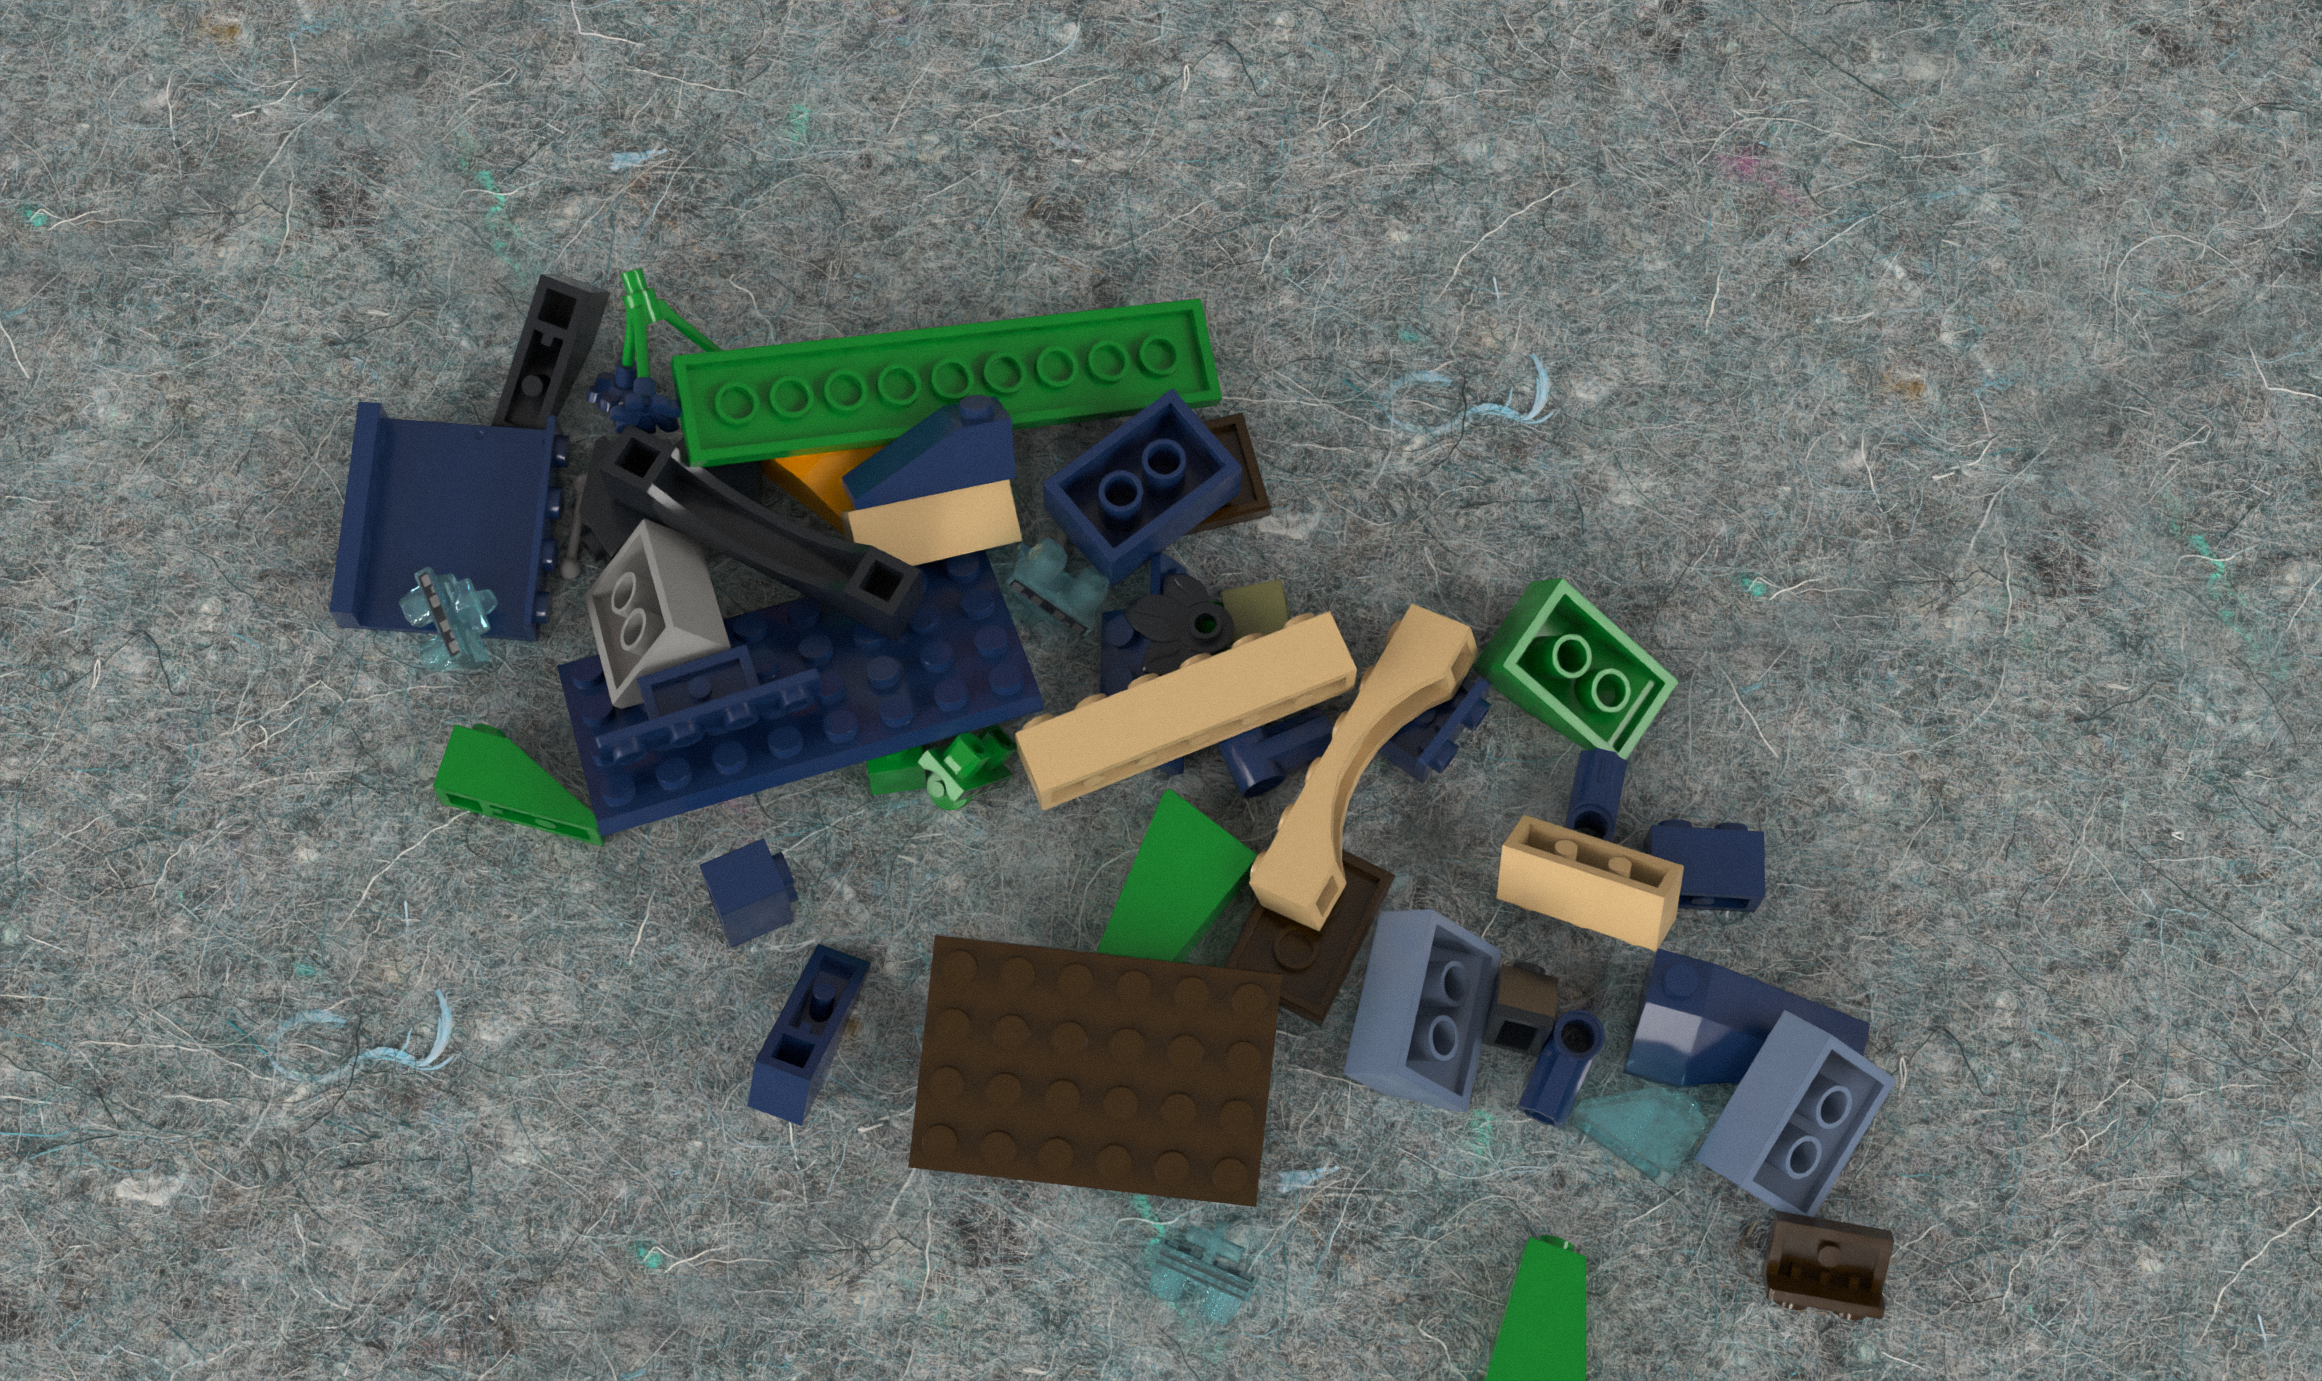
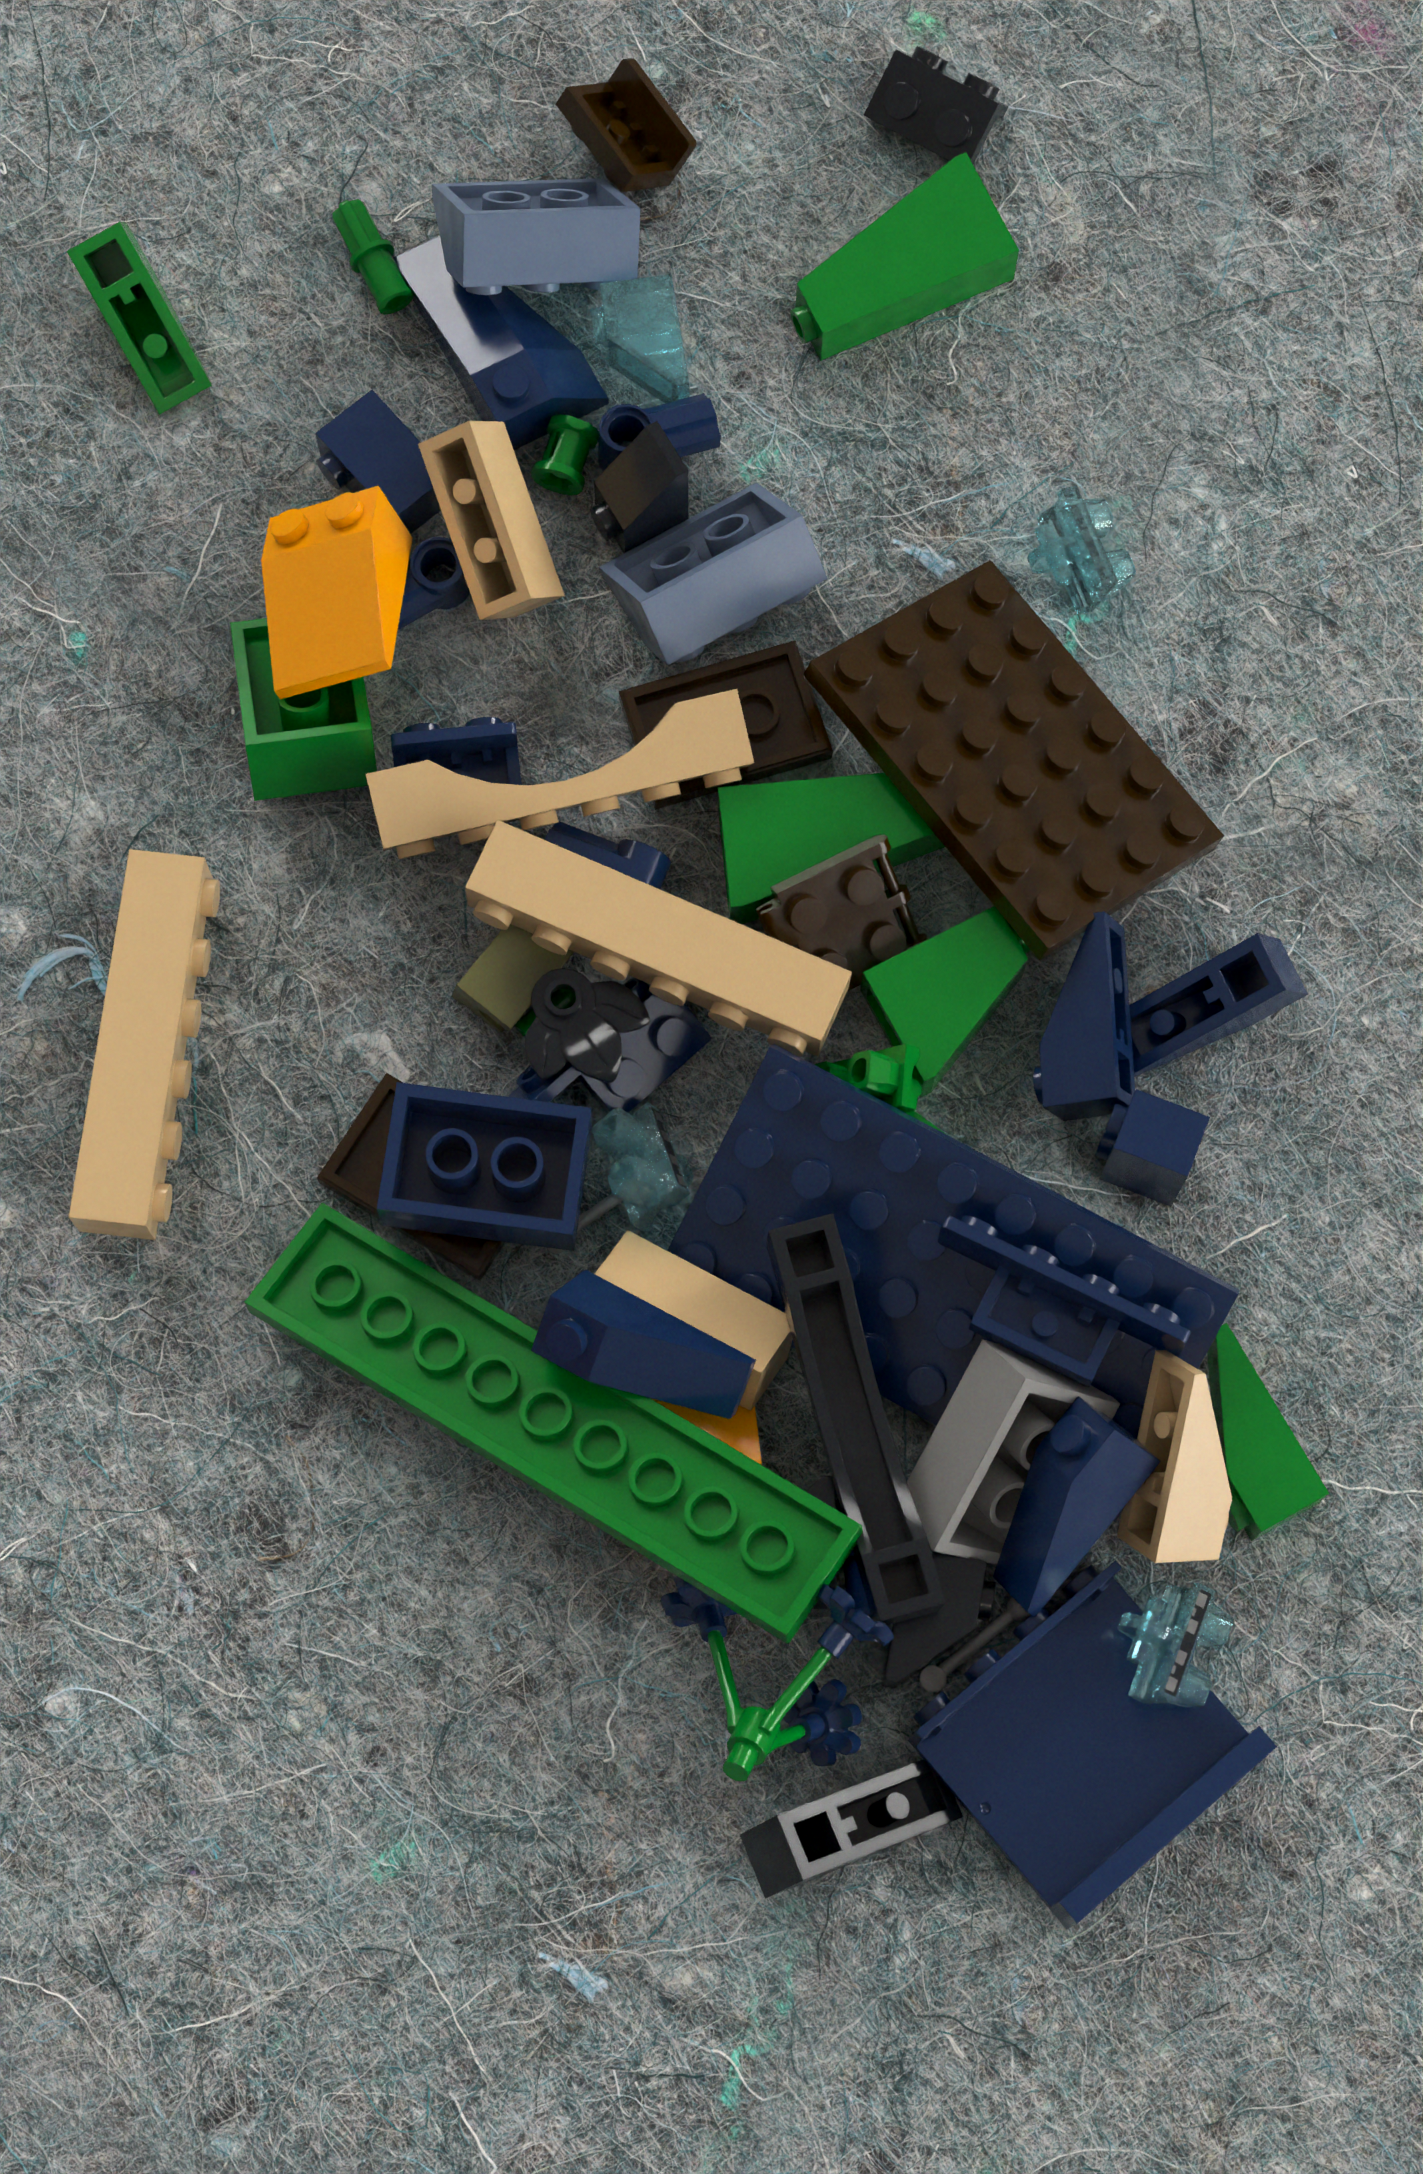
camera: 130 degrees left, 5 degrees up
none -> green slope [67,221,212,415]
none -> tan brick [69,849,220,1240]
none -> light orange slope [261,486,413,699]
none -> green axle [332,199,414,315]
none -> green bush [531,414,599,496]
none -> dark brown plate [756,834,928,991]
none -> green slope [860,906,1030,1098]
none -> dark blue slope [993,1396,1161,1617]
none -> dark blue slope [1033,911,1135,1121]
none -> tan slope [1117,1350,1232,1563]

